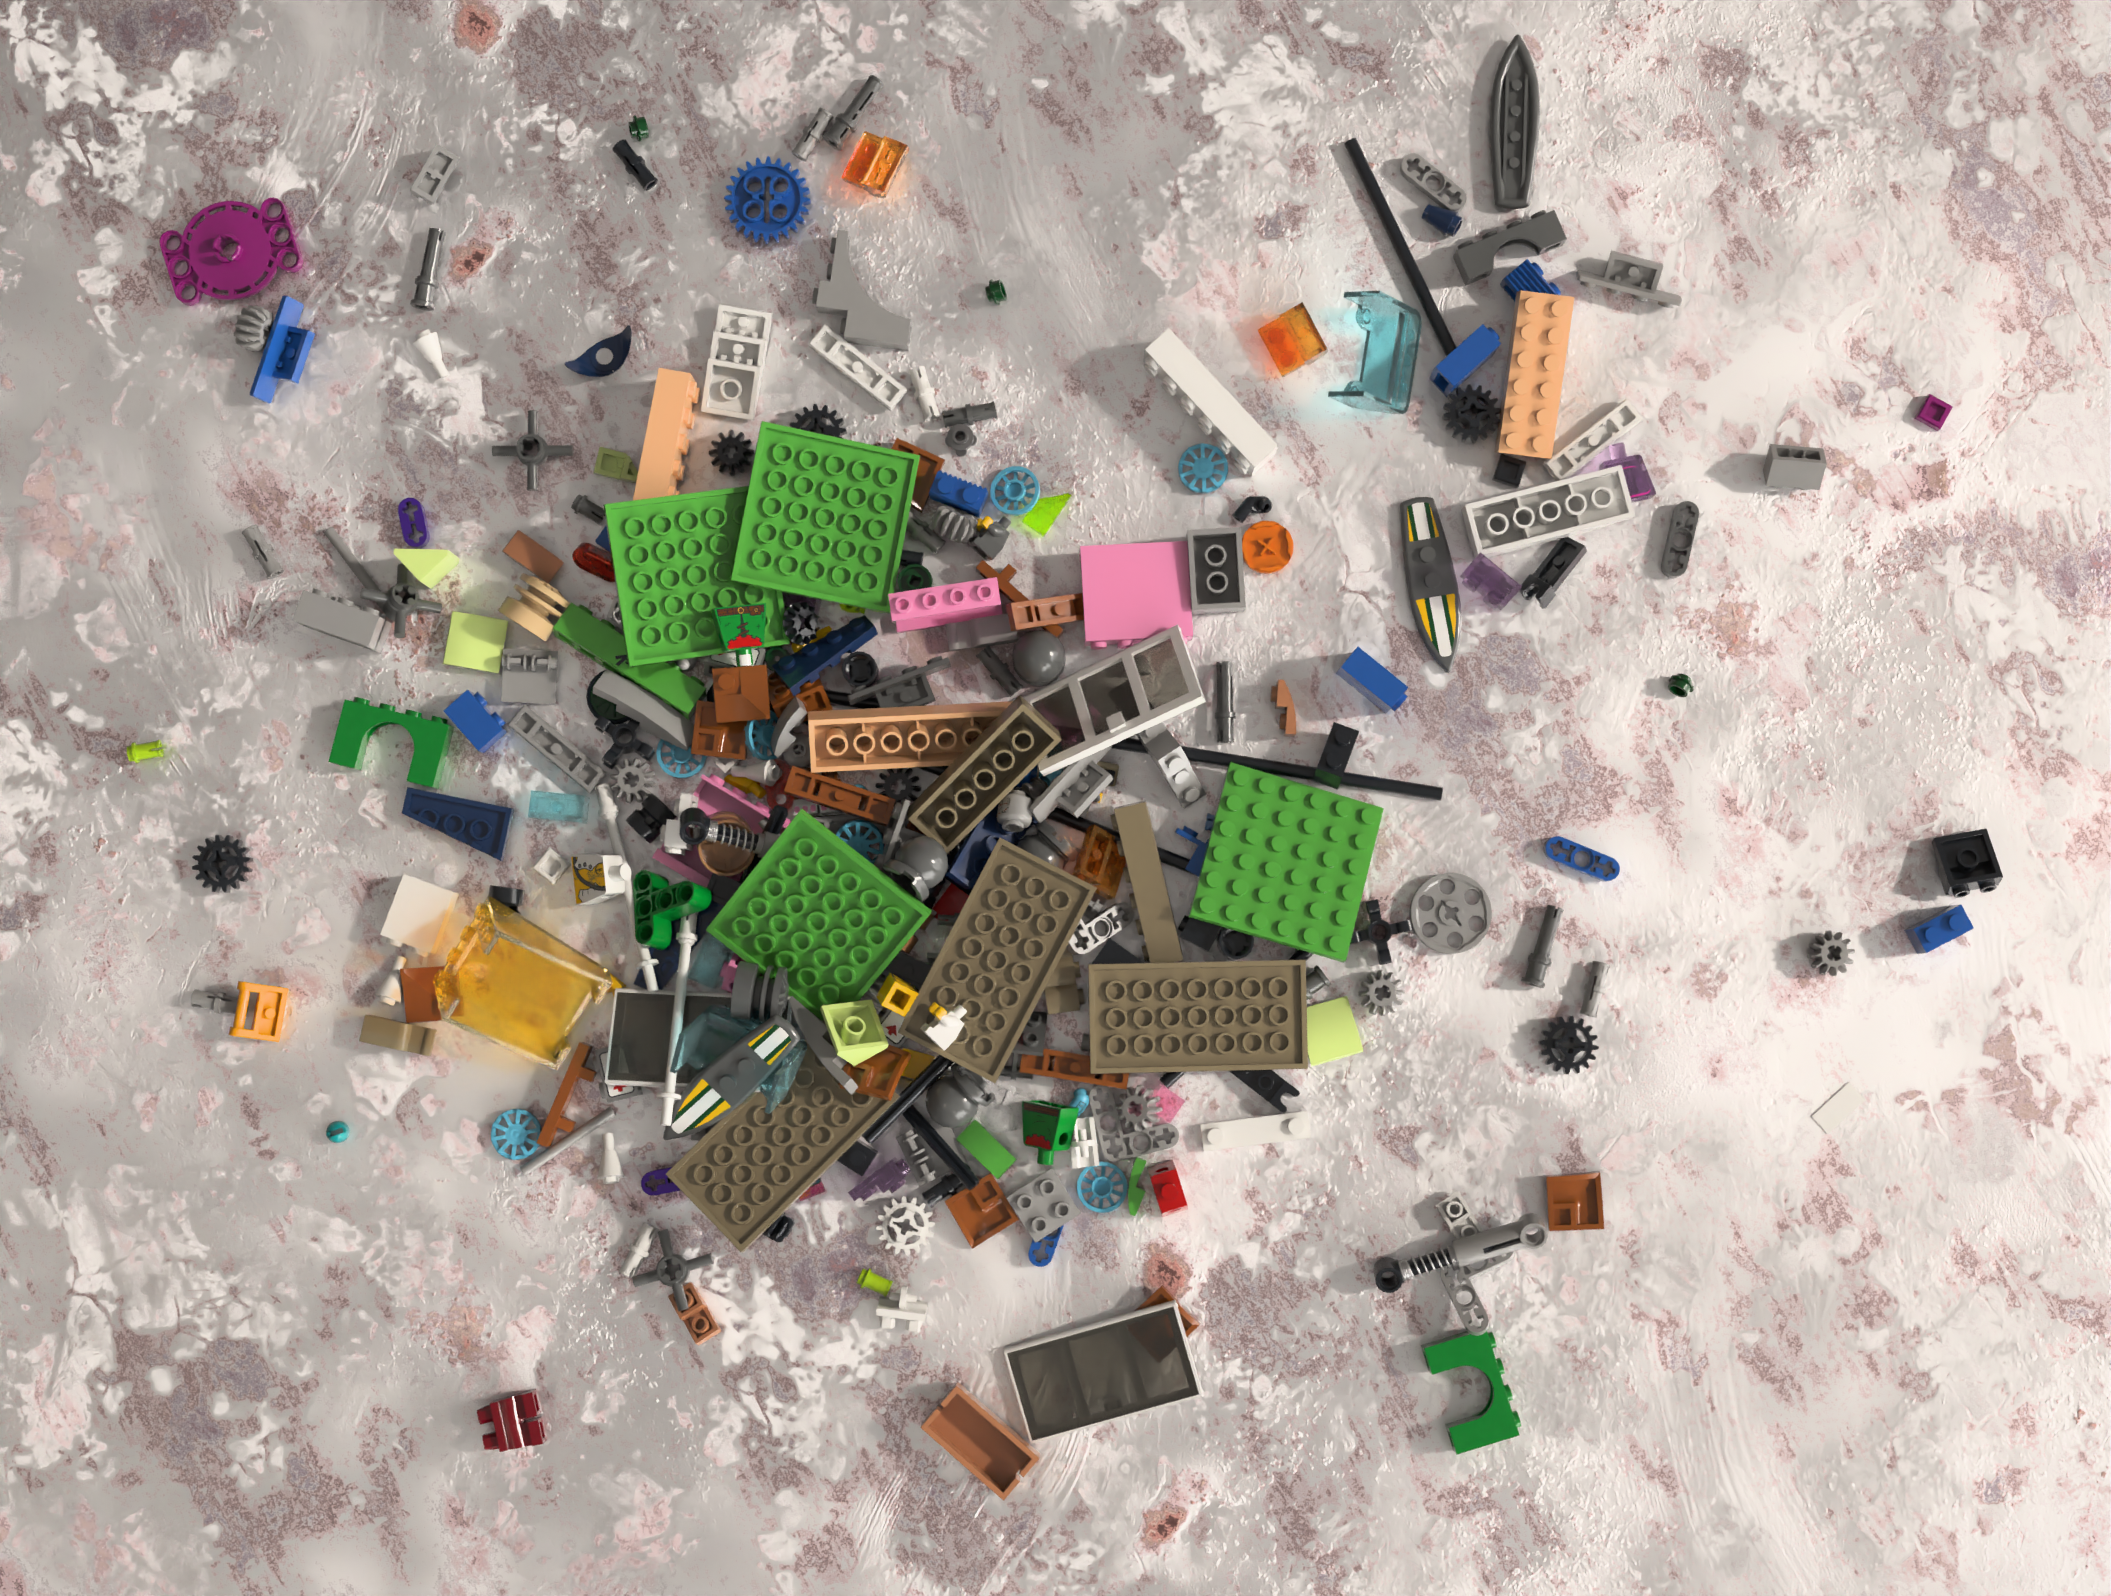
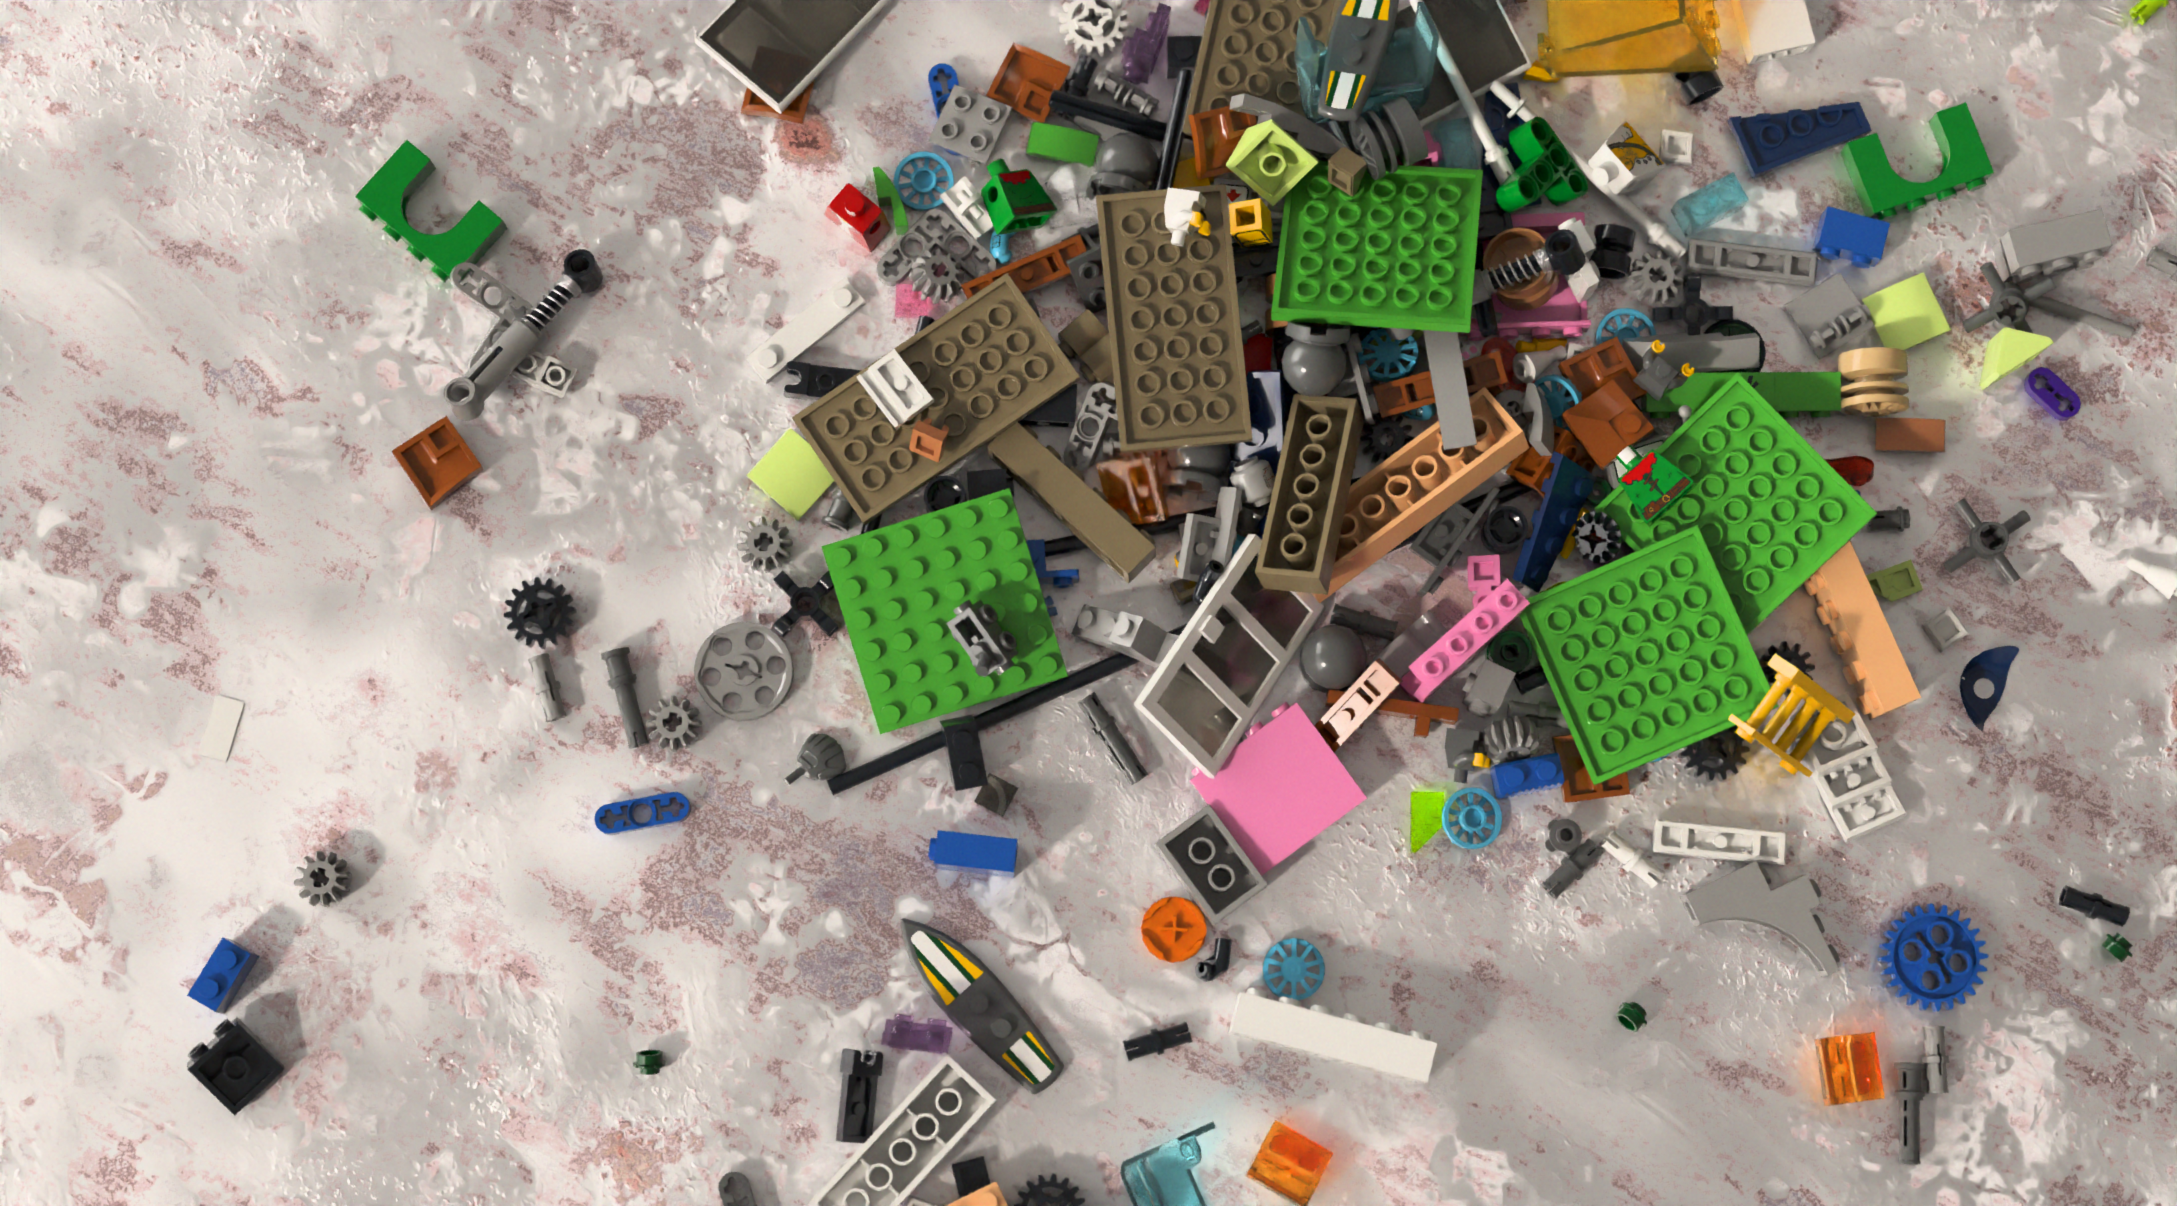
camera: 140 degrees right, 5 degrees down
nougat slope [1270,679,1296,737] -> none
none -> light grey gear [646,696,703,752]
none -> dark grey piece [784,733,847,785]
none -> white plate [857,349,934,430]
none -> nougat tile [909,418,949,463]
none -> dark grey brick [946,599,1018,677]
none -> clear smoke tile [974,773,1018,818]
none -> black pin [1123,1022,1192,1061]
none -> black arm [1192,560,1224,605]
none -> dark tan slope [1328,147,1367,197]
none -> light grey slope [1423,330,1477,450]
none -> light grey brick [1462,659,1516,718]
none -> bright pink plate [1467,554,1502,608]
none -> dark grey piece [1633,339,1695,401]
none -> yellow fence [1728,654,1855,777]
none -> white tile [1921,607,1969,653]

